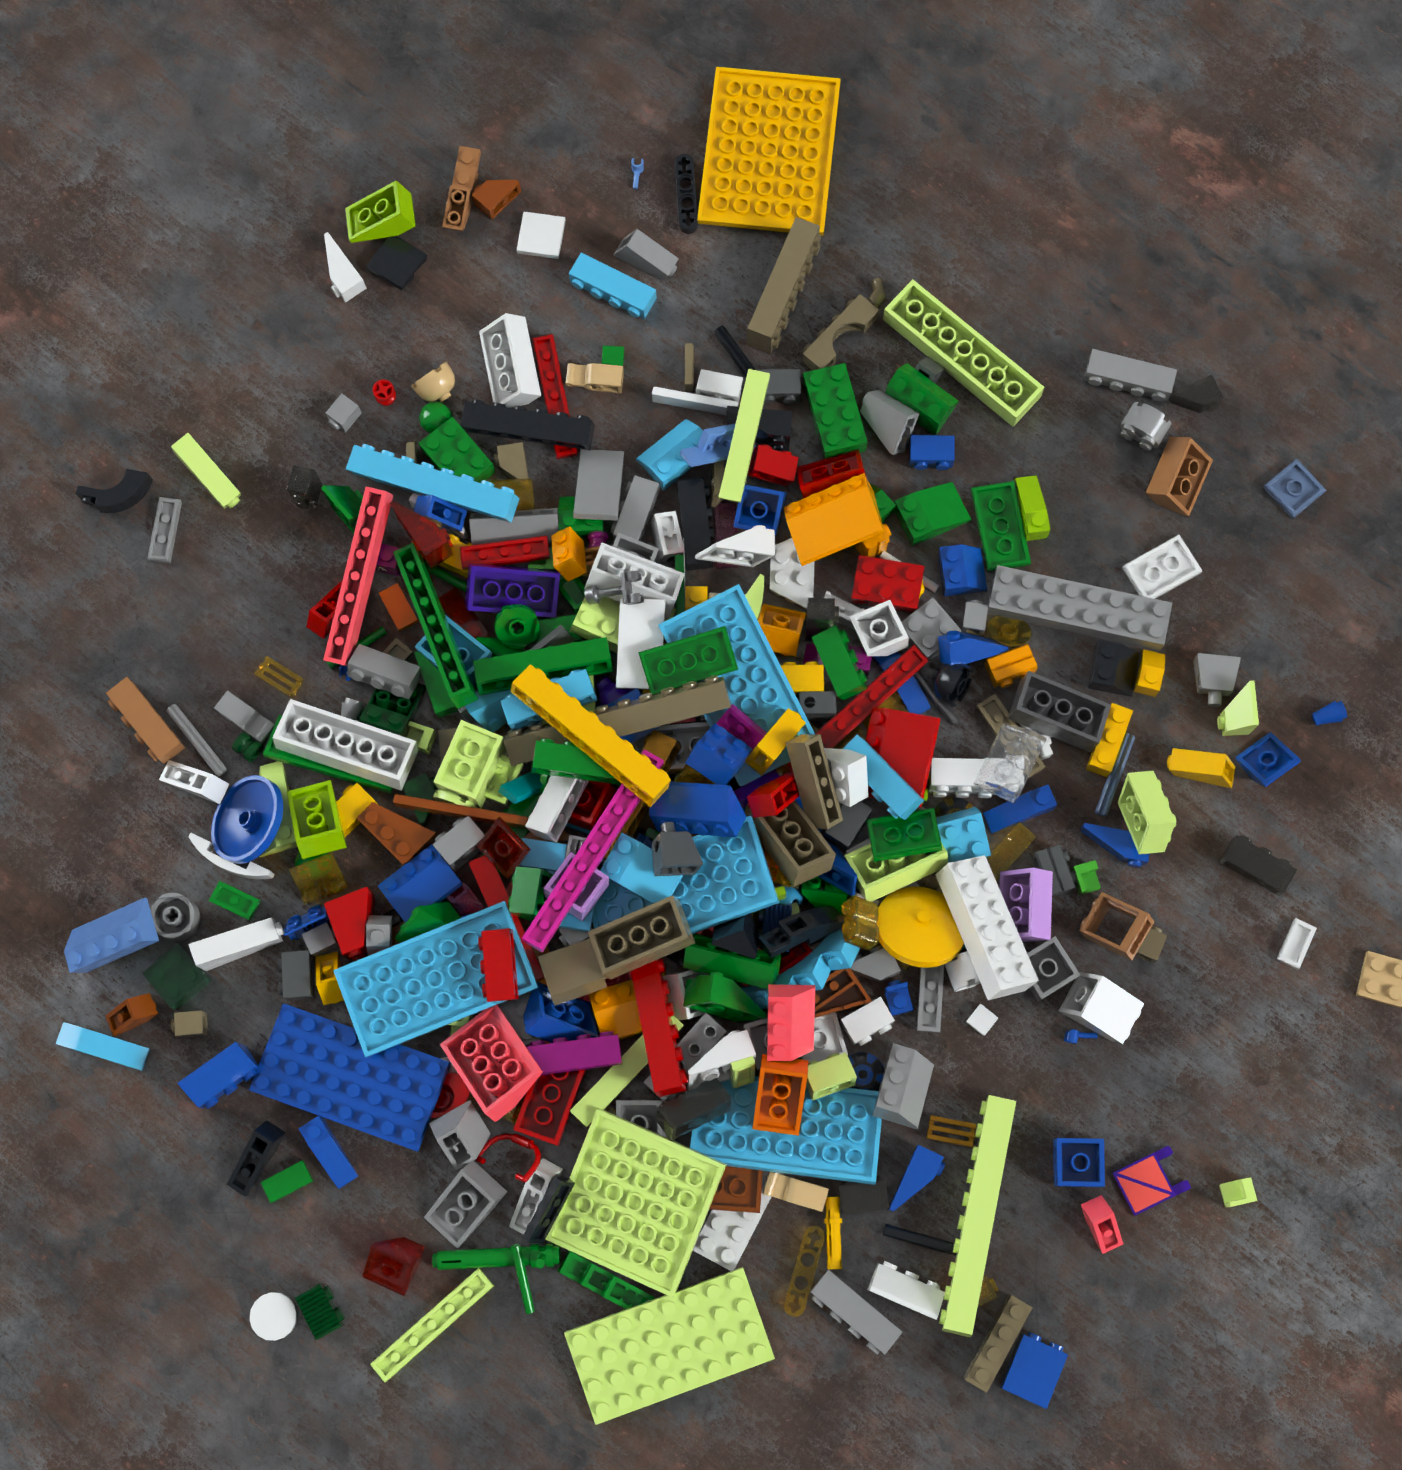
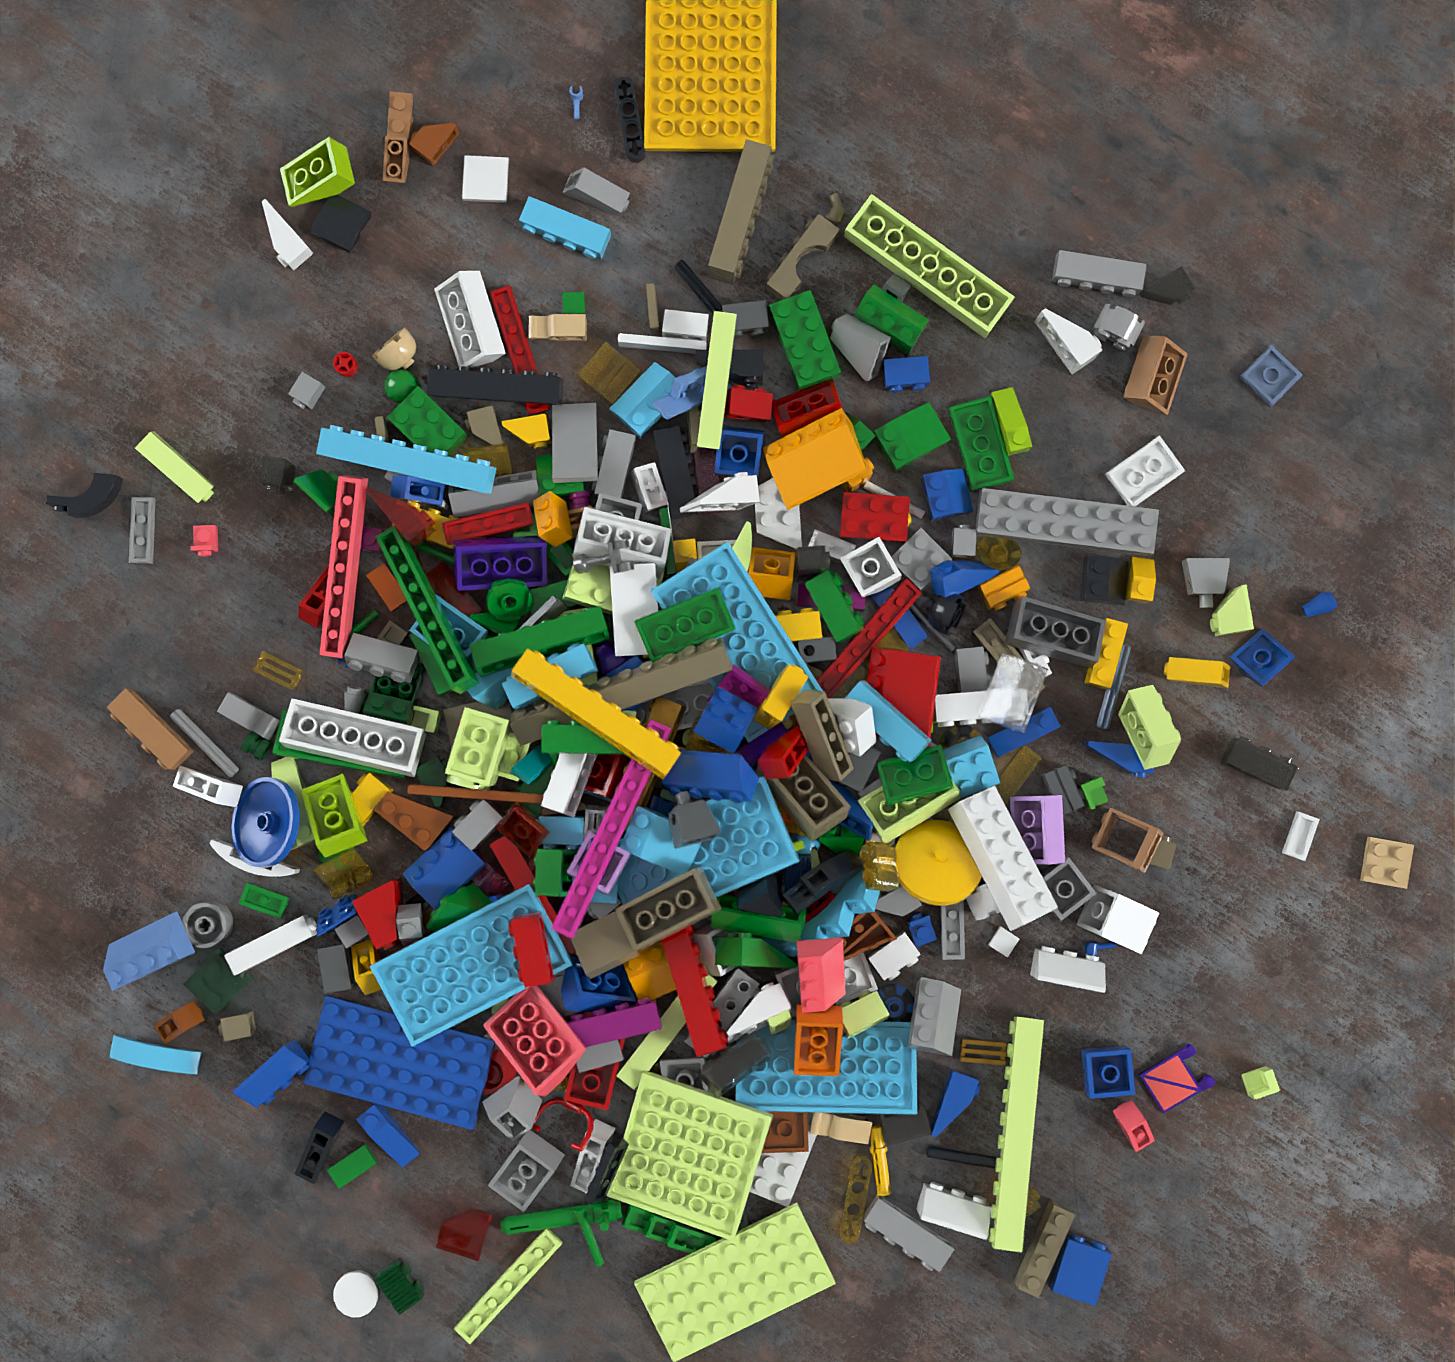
camera: 10 degrees left, 10 degrees up
none -> coral bracket [190,525,218,557]
none -> yellow slope [502,414,552,449]
none -> light grey tile [576,1040,623,1073]
none -> clear yellow slope [577,342,640,404]
none -> light grey brick [954,647,991,693]
none -> white slope [1030,946,1106,993]
none -> white slope [1034,308,1102,375]

